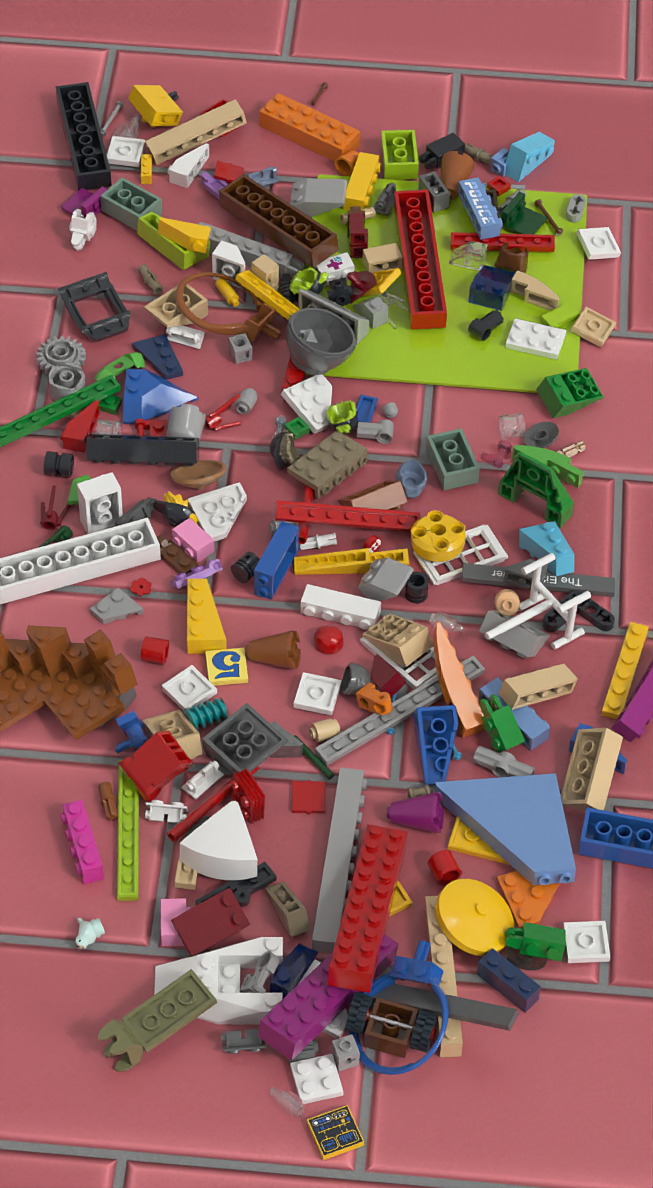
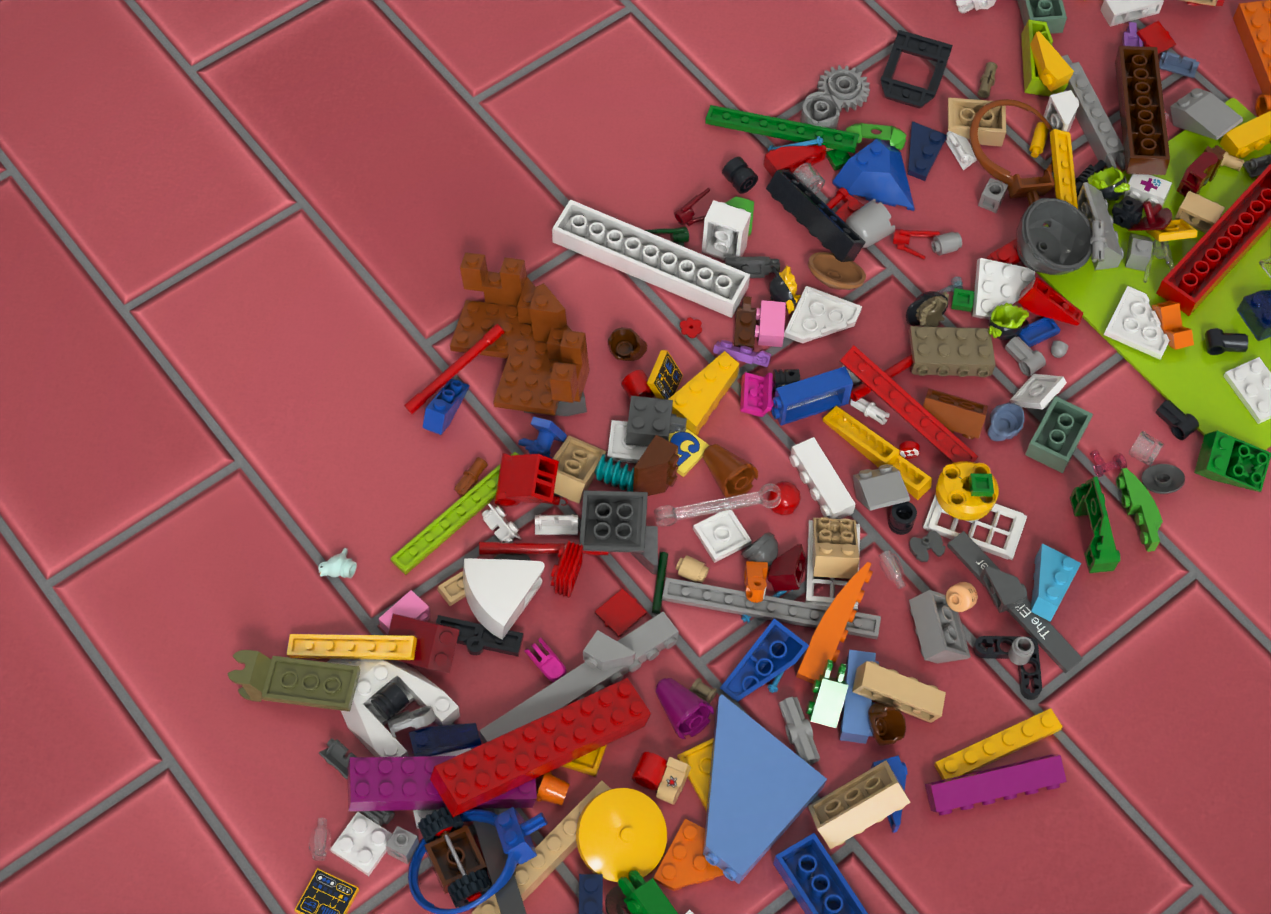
camera: 45 degrees right, 10 degrees up
dark pink brick [60,800,104,884] -> none
light grey wing [90,588,144,624] -> none
tan brick [251,254,279,291] -> none
dark tan slope [265,881,310,937] -> none
white piece [485,553,591,650] -> none
axle [556,440,586,457] -> none
none -> yellow plate [287,634,417,660]
none -> black piece [371,682,409,720]
none -> red piece [404,324,505,414]
none -> blue slope [422,379,470,435]
none -> dark pink arm [524,637,567,682]
none -> orange piece [536,772,570,805]
none -> light grey slope [583,630,636,671]
none -> reddish brown hair [608,327,648,361]
none -> dark grey hinge [626,396,687,447]
none -> reddish brown slope [633,435,680,496]
none -> tile [647,350,683,400]
none -> clear piece [654,483,781,527]
none -> tan leg [656,757,691,805]
none -> dark pink bracket [740,372,774,417]
none -> dark azure axle [768,136,823,152]
none -> reddish brown hair [868,703,906,746]
none -> dark grey piece [909,531,945,562]
none -> green plate [969,473,994,497]
none -> light grey brick [1008,637,1034,665]
none -> white plate [1010,374,1067,410]
none -> red slope [1018,277,1083,326]
none -> light grey pin [1090,220,1107,262]
none -> white plate [1104,286,1170,360]
none -> orange brick [1152,300,1194,350]
none -> black piece [1156,400,1199,440]

